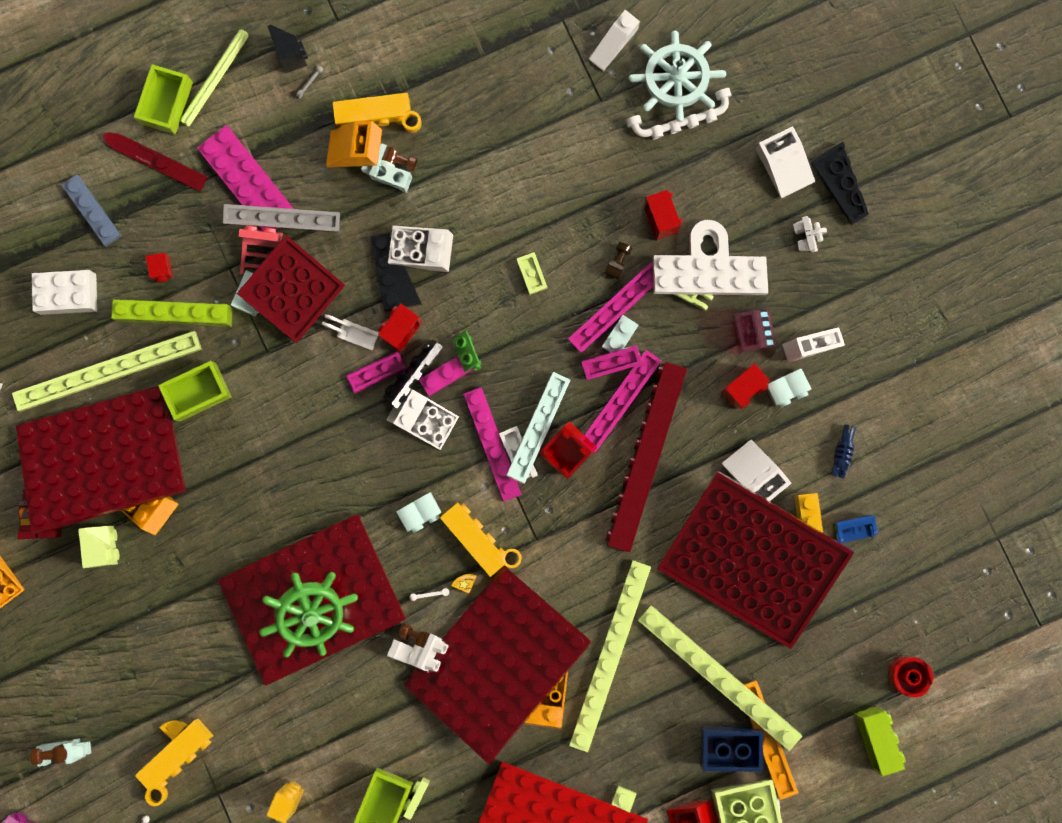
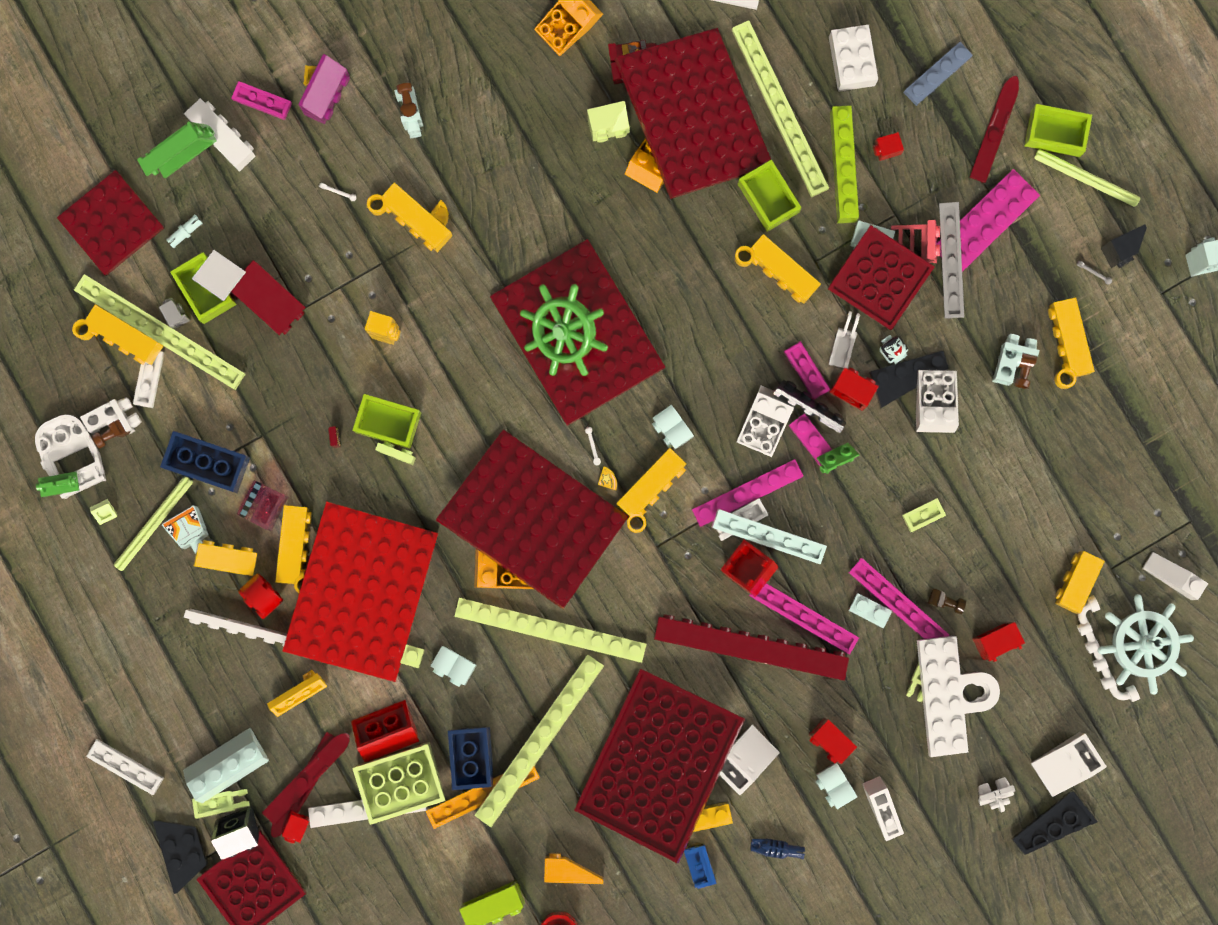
camera: 85 degrees right, 0 degrees up
light orange slope [326,121,382,168] -> none
white hips [387,624,448,672] -> none
dark pink plate [582,345,642,380] -> none
clear pink slope [732,310,777,354] -> none
none -> light aqua brick [431,646,477,687]
none -> light orange slope [544,853,603,884]
none -> yellow hinge [735,234,821,304]
none -> head [880,335,908,364]
none -> yellow brick [1055,551,1105,614]

